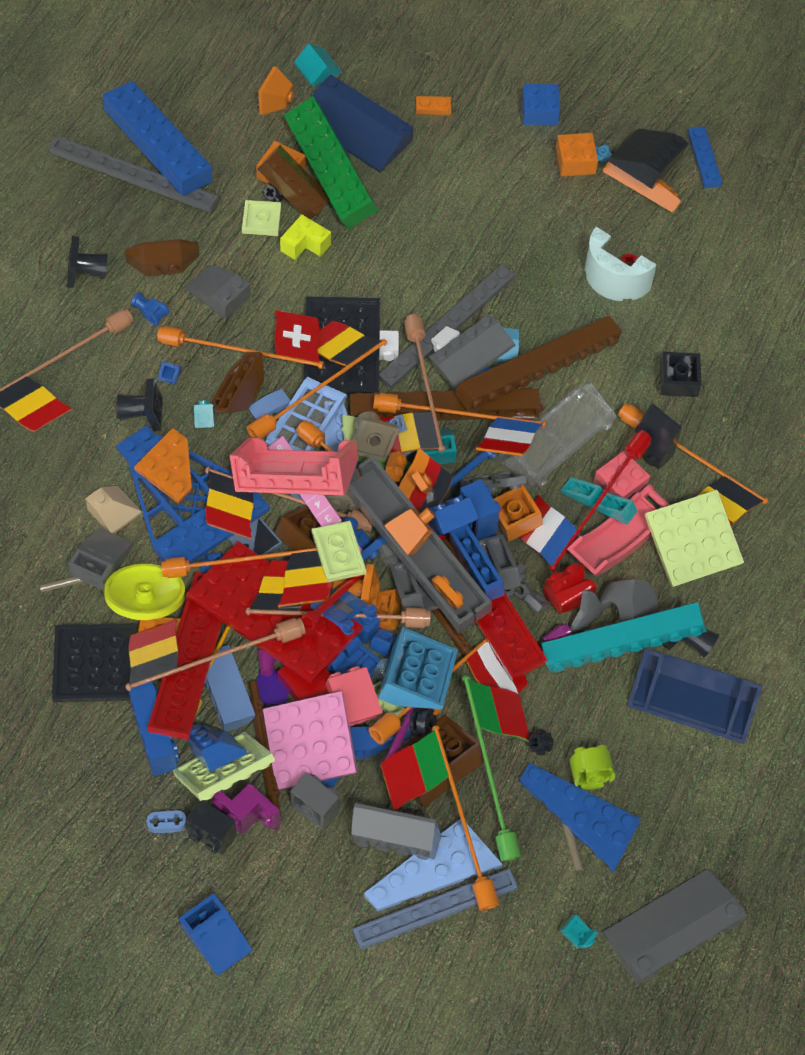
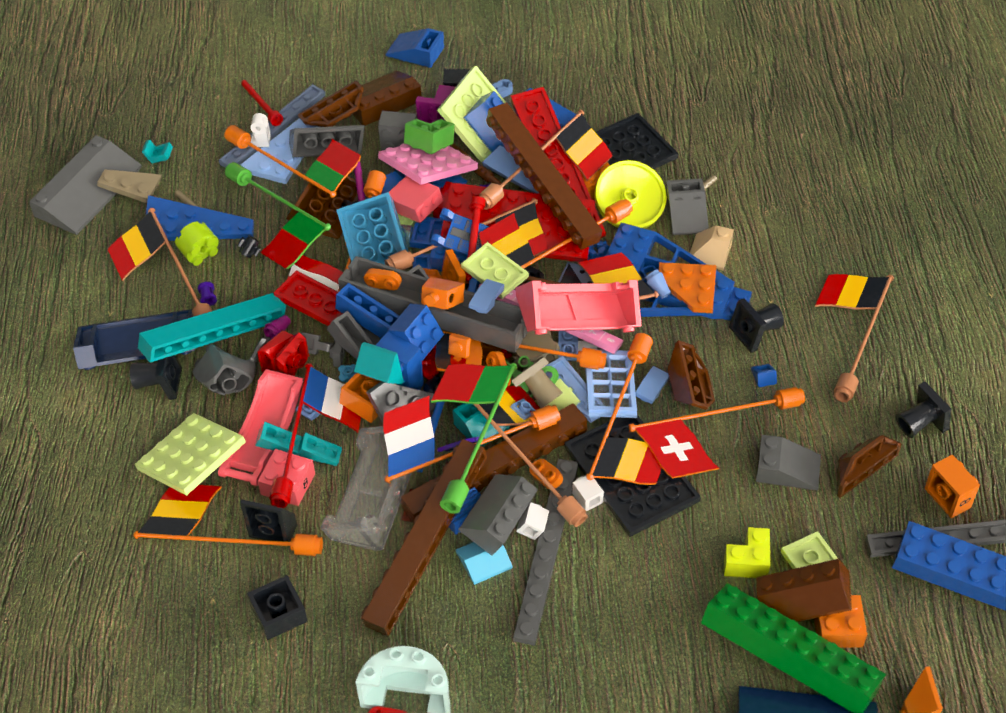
camera: 155 degrees right, 10 degrees down
blue connector [131,292,170,326] -> none
bracket [194,401,214,428] -> none
none -> dark tan wing [97,169,162,203]
none -> flag [108,208,212,316]
none -> dark purple bush [197,282,217,306]
none -> red piece [241,80,283,126]
none -> white leg [251,113,271,147]
none -> reddish brown wedge [297,80,364,127]
none -> dark azure plate [338,364,356,383]
none -> reddish brown slope [352,70,422,126]
none -> teal slope [354,342,404,384]
none -> bright green brick [404,119,455,154]
none -> flag [431,363,518,514]
none -> dark purple piece [437,437,485,452]
none -> medium blue slope [468,279,504,313]
none -> reddish brown brick [486,102,602,250]
none -> orange plate [529,459,563,489]
none -> medium blue cone [645,269,671,299]
none -> orange brick [924,454,980,519]

